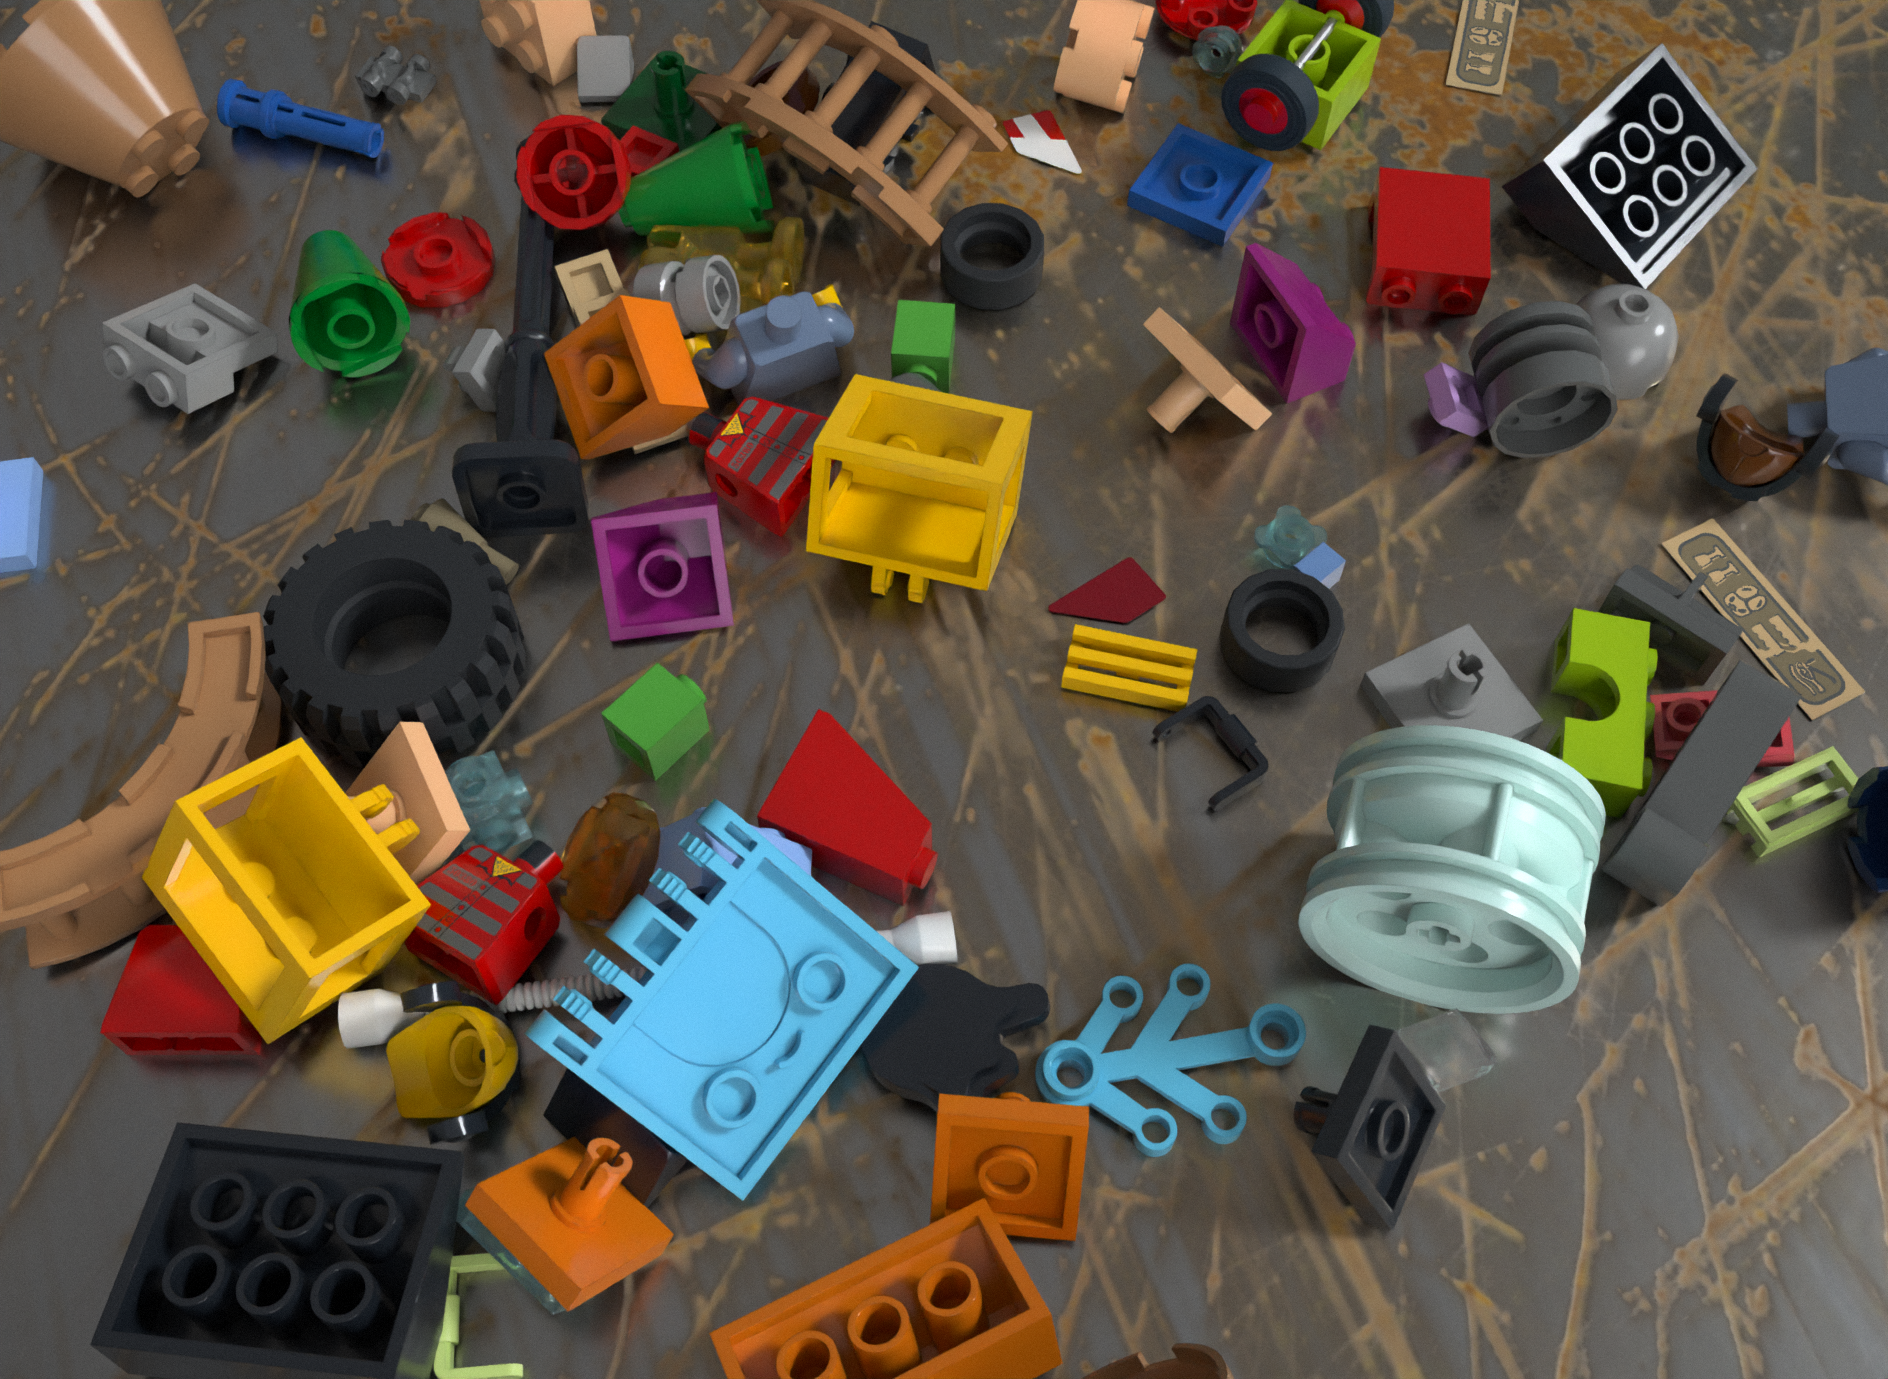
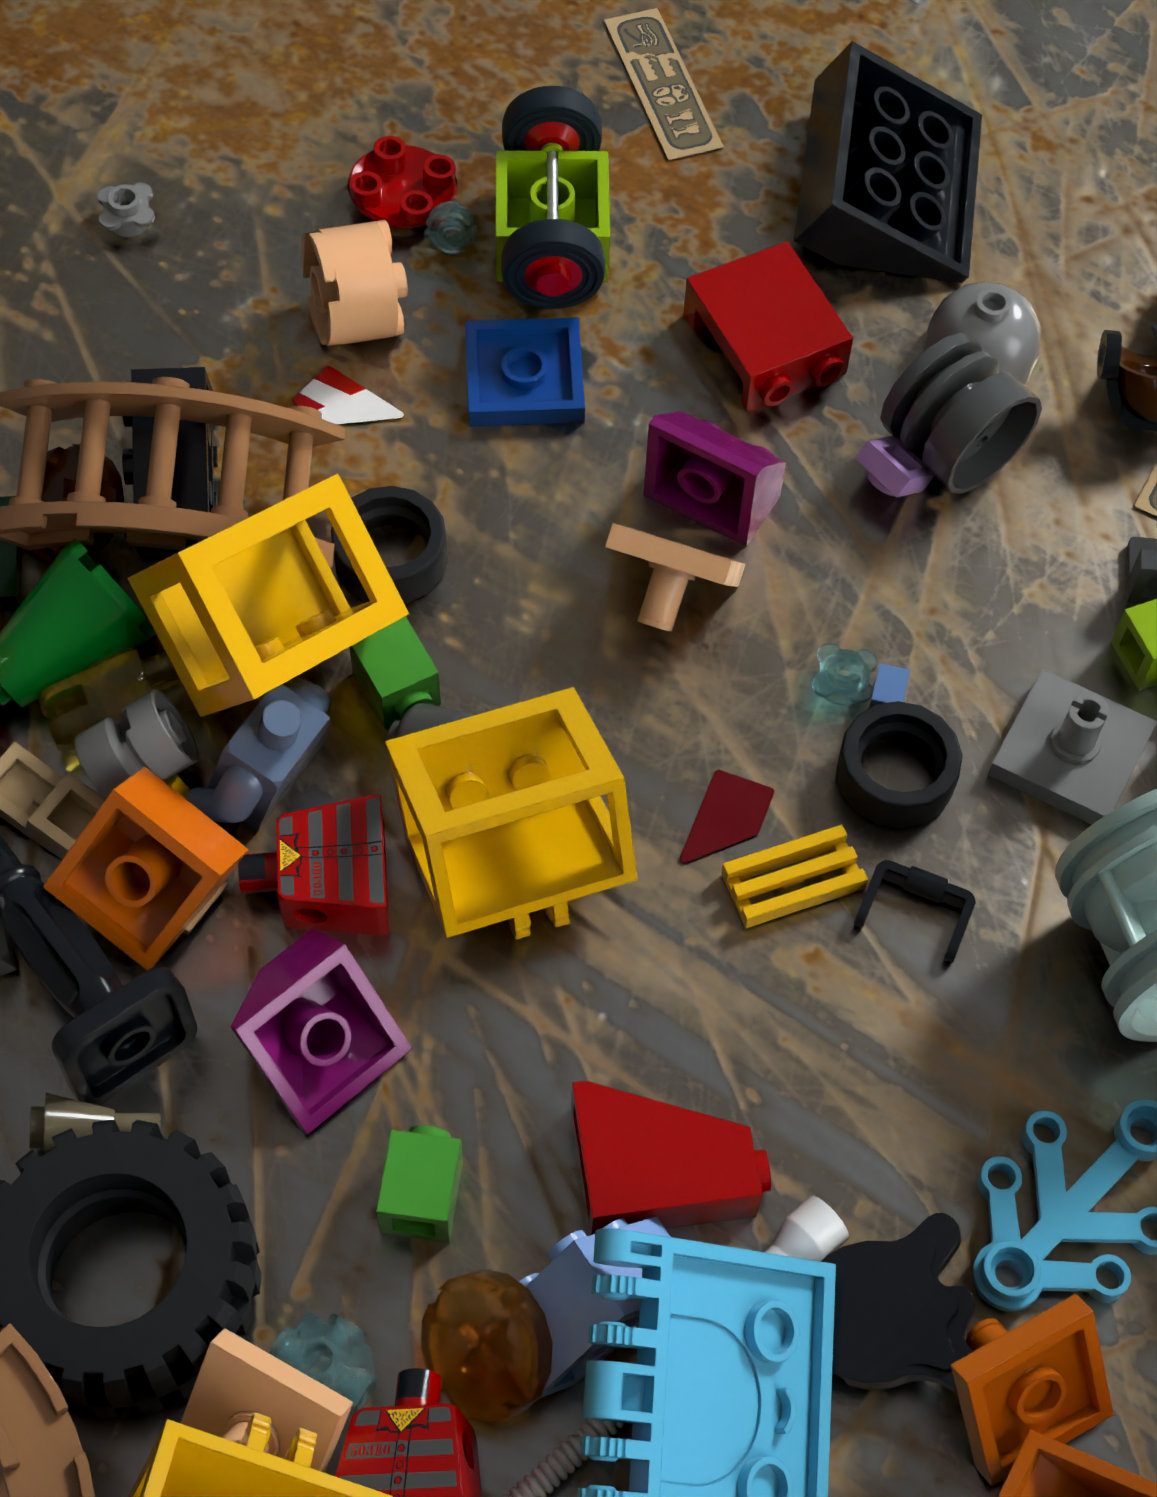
camera: 35 degrees left, 0 degrees up
none -> yellow piece [127,473,409,717]

